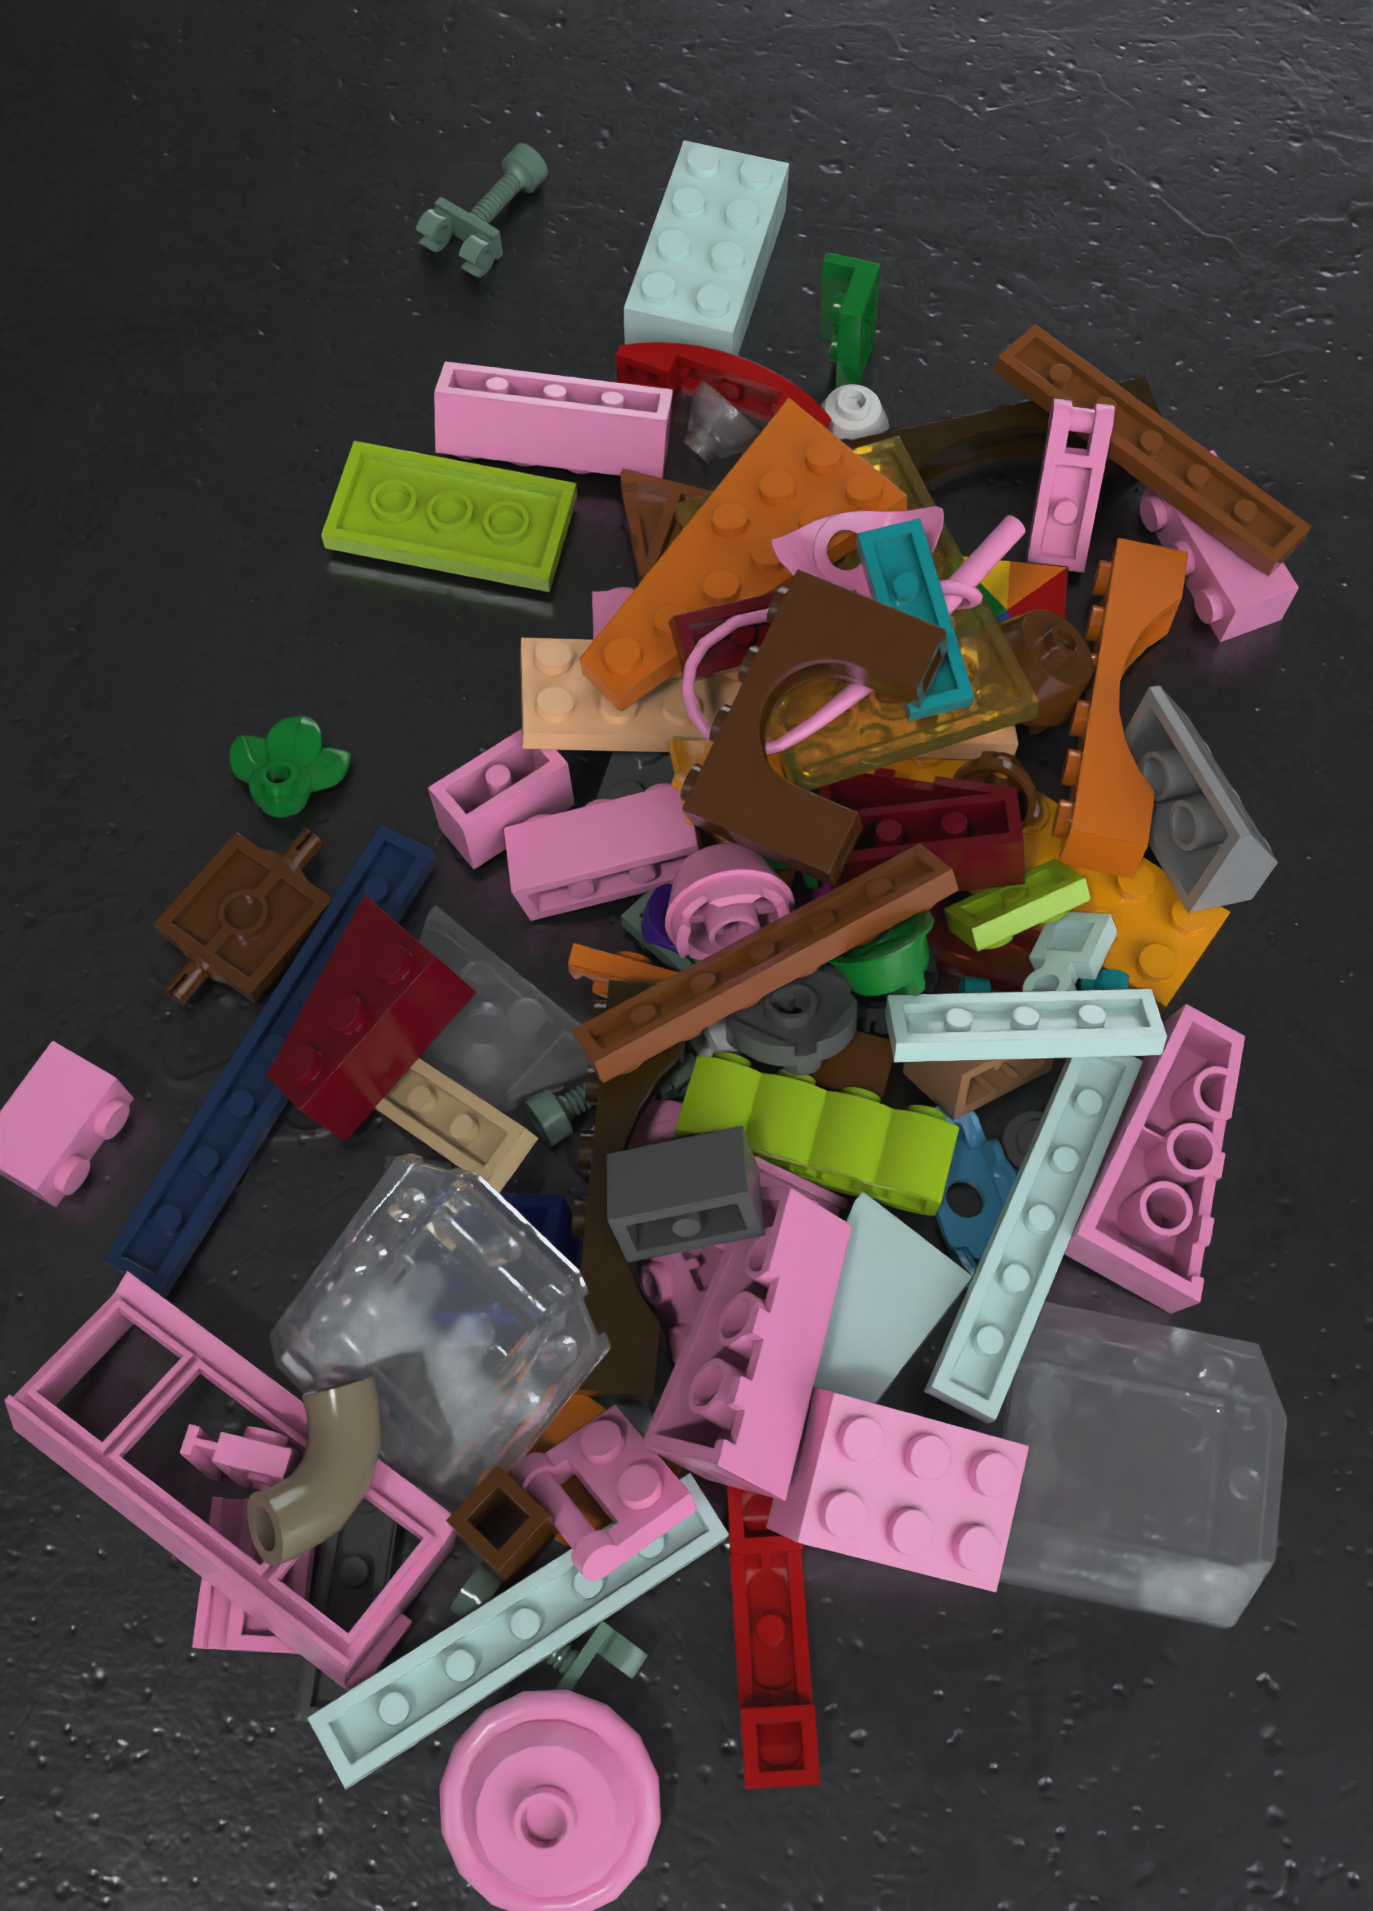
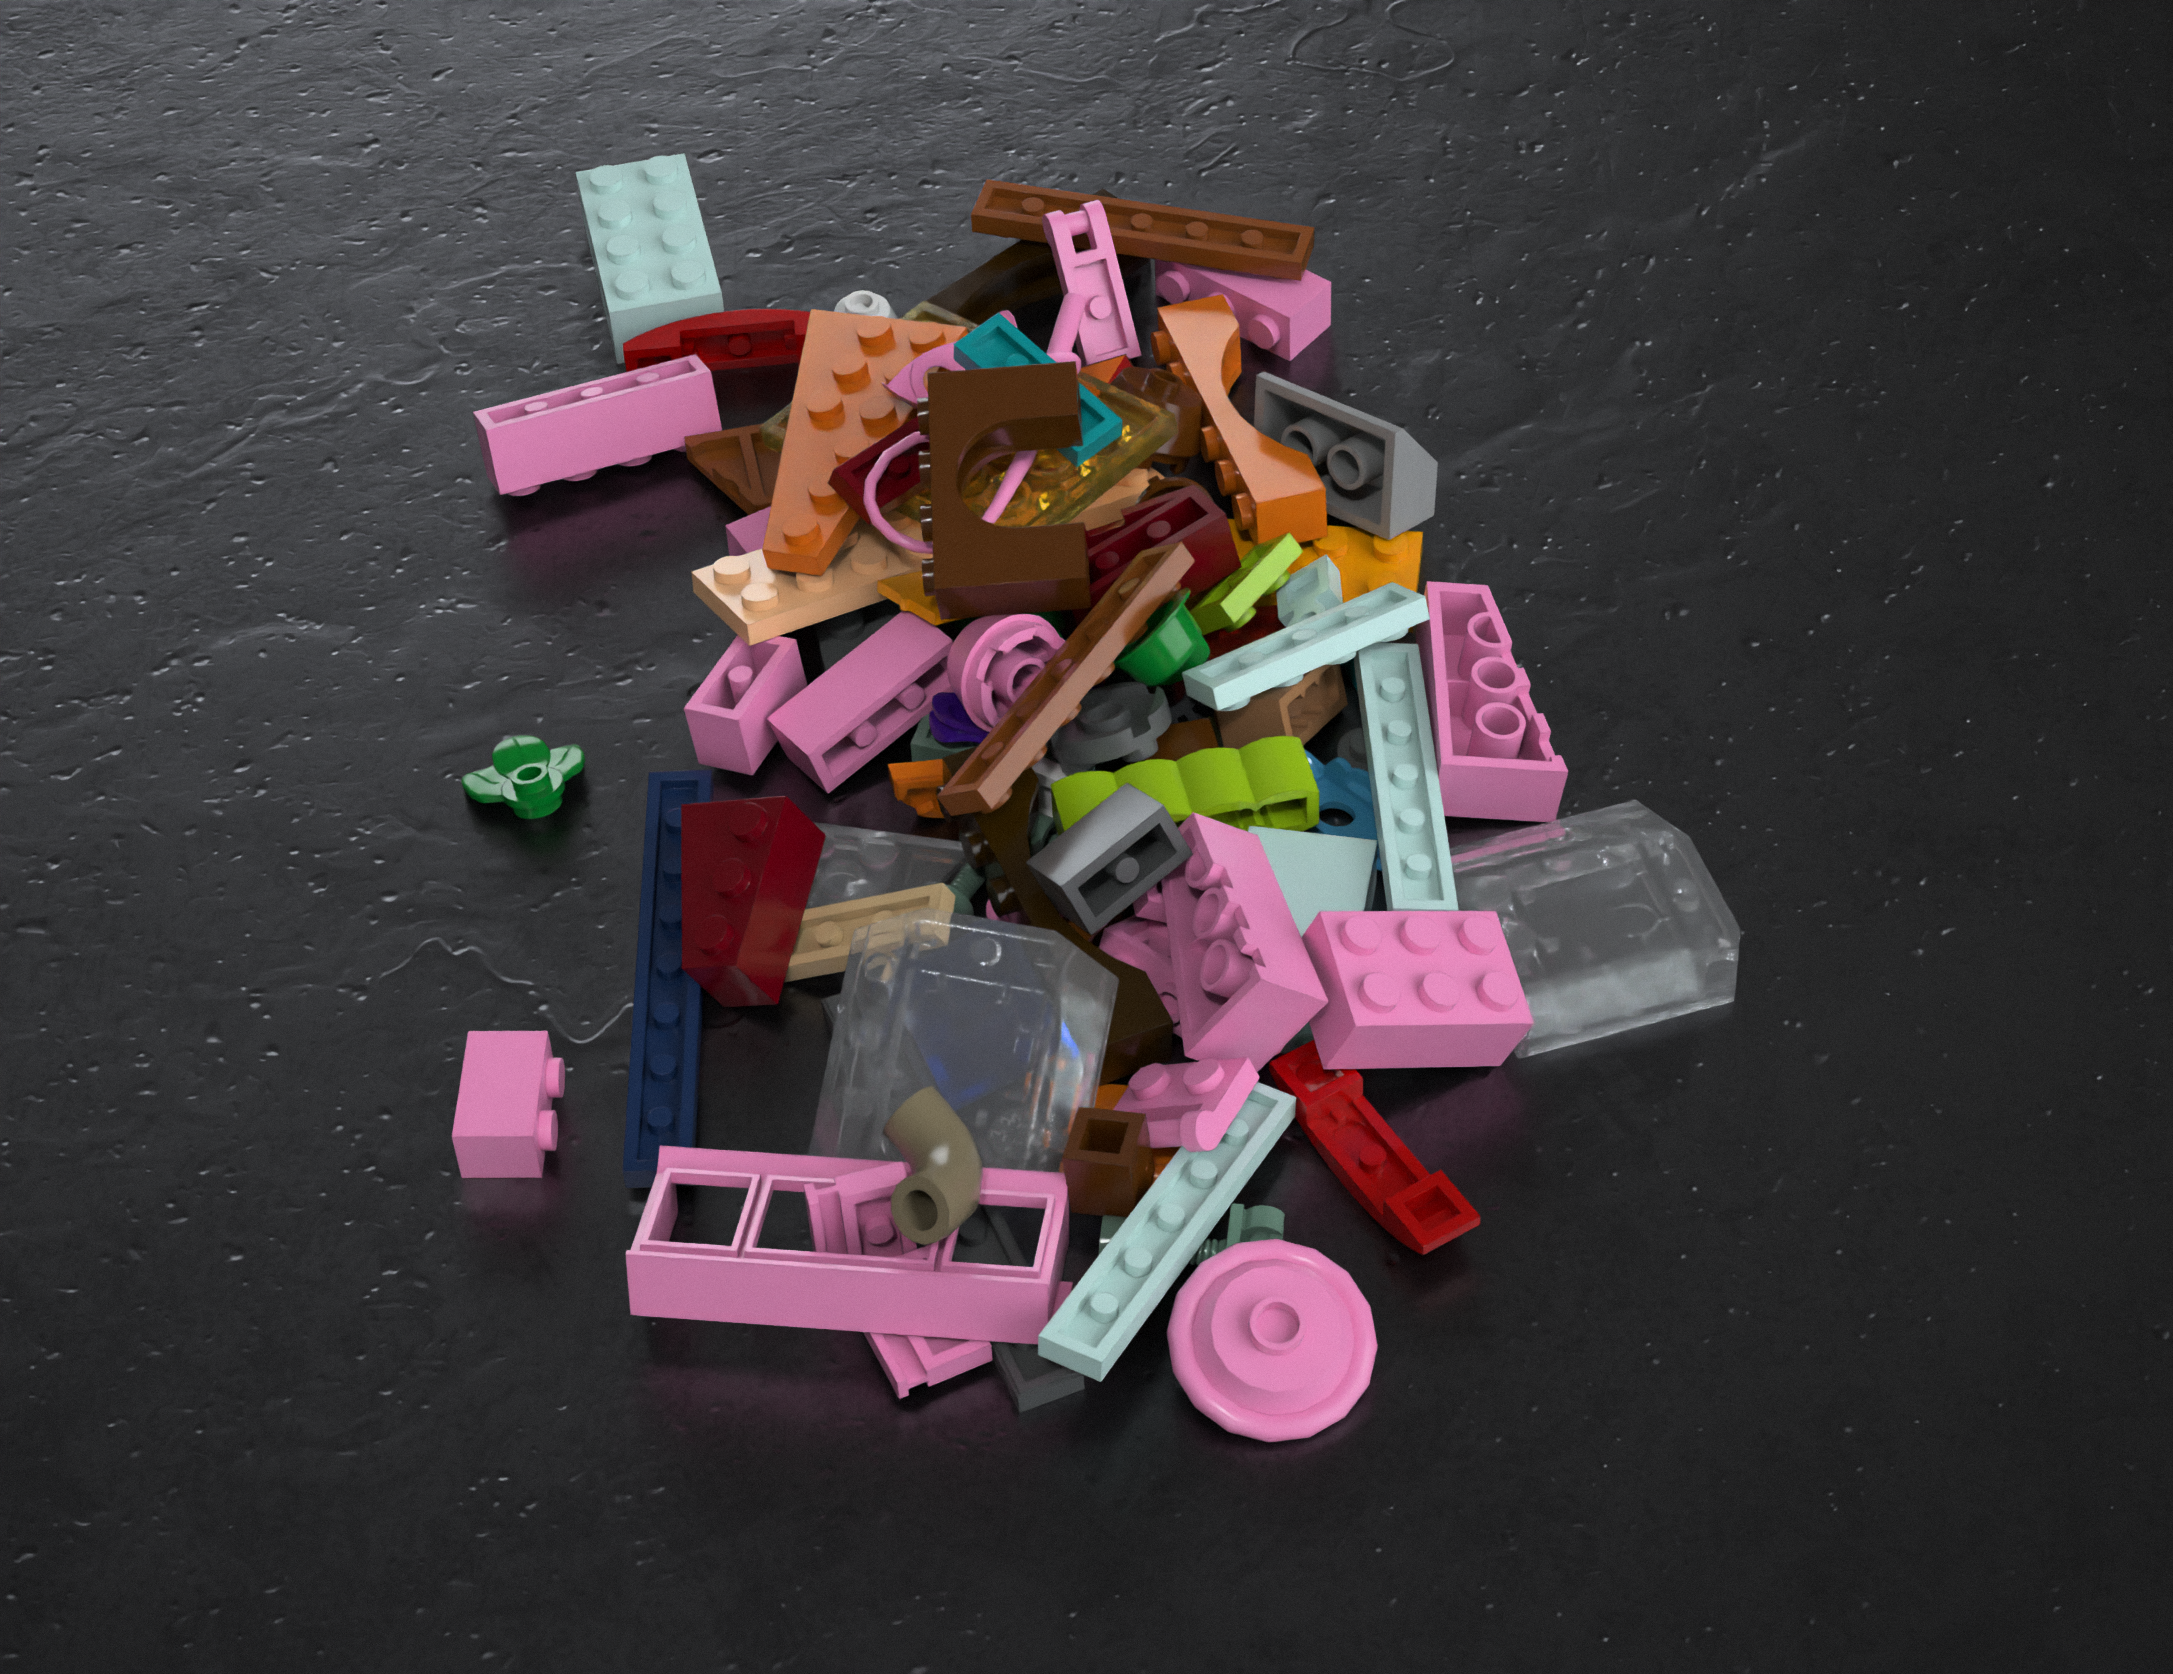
camera: 25 degrees left, 20 degrees down
reddish brown plate [153,828,333,1006] -> none
lime plate [321,441,577,592] -> none
sand green bar [416,143,548,278] -> none
clear piece [683,381,761,463] -> none
green bracket [820,253,881,388] -> none

